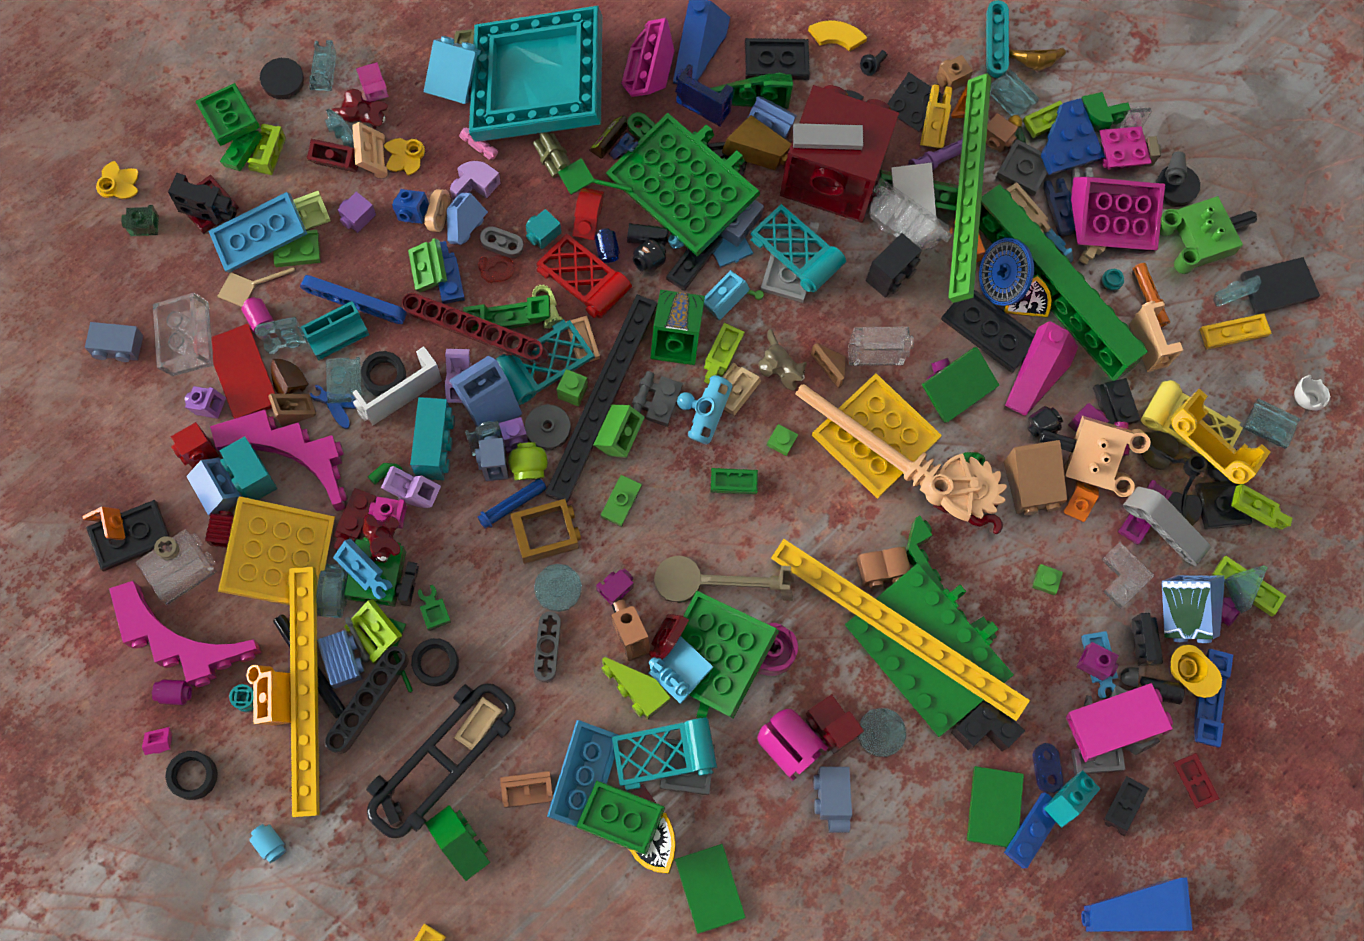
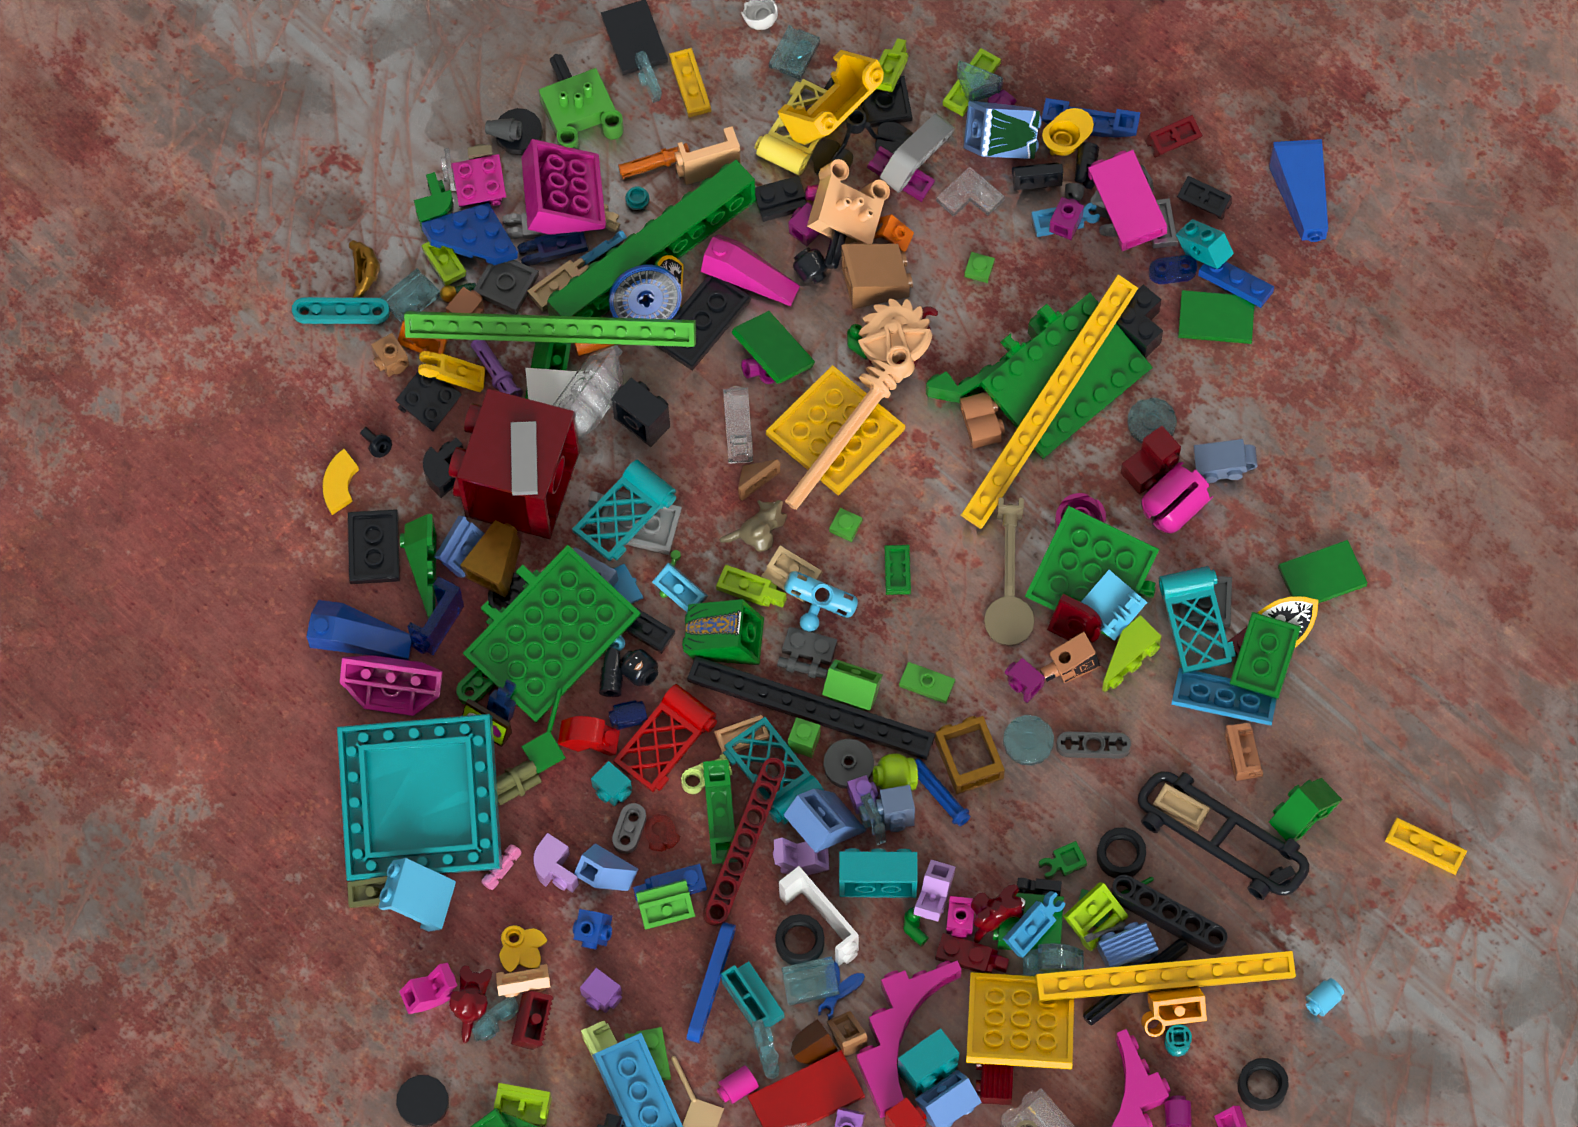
camera: 85 degrees left, 5 degrees down
clear light blue hinge [309,40,336,91] -> none
light nougat plate [424,189,450,232] -> none

